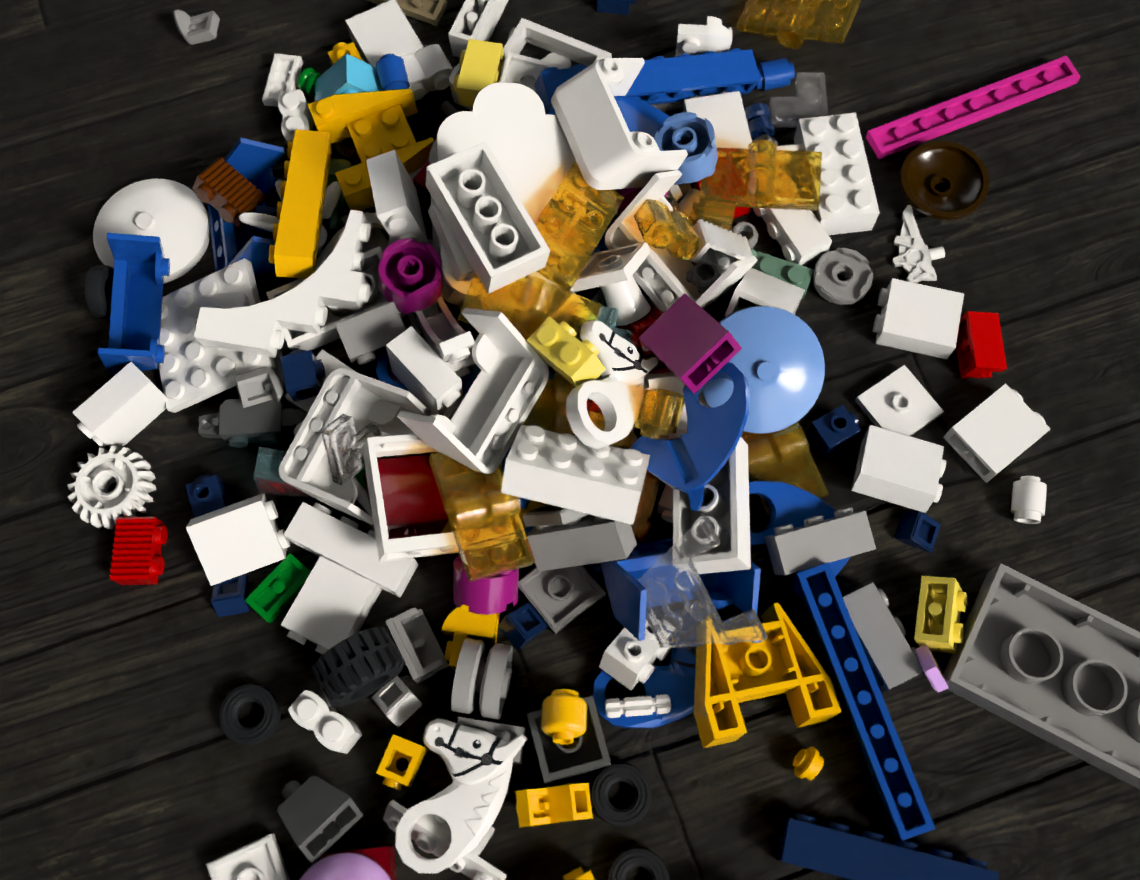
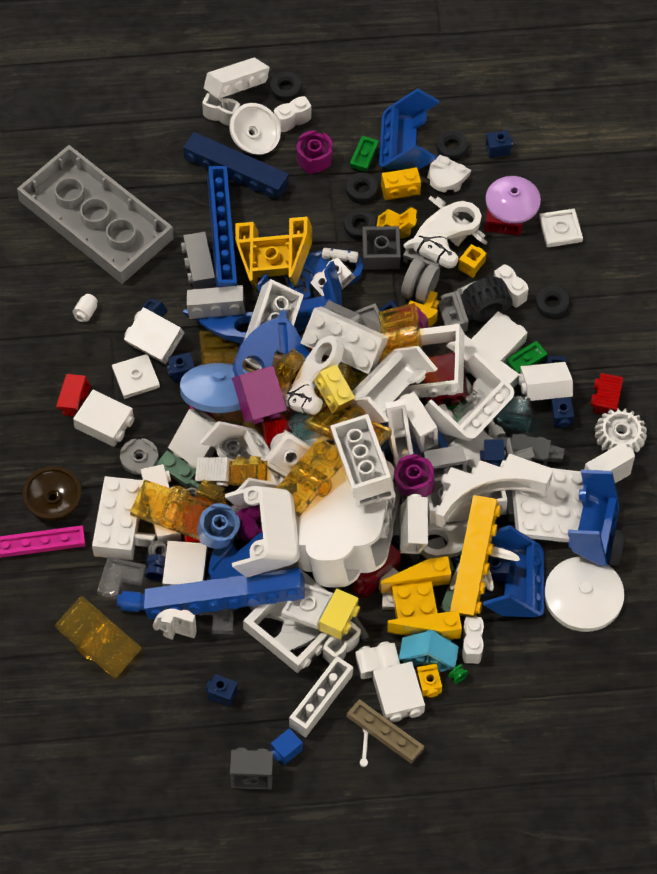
camera: 170 degrees left, 10 degrees down
light grey plate [173,10,220,45] -> none
reddish brown brick [192,157,266,228] -> none
white plate [262,53,303,107] -> none
dark grey torso [277,776,363,864] -> none
blue brick [376,53,410,91] -> none
yellow head [541,689,587,744] -> none
clear wing [638,515,768,648] -> none
yellow plate [793,747,824,781] -> none
white piece [892,205,945,283] -> none
light yellow brick [914,576,967,654] -> none
lavender tile [915,644,949,693] -> none
white brick [943,383,1050,483] -> none

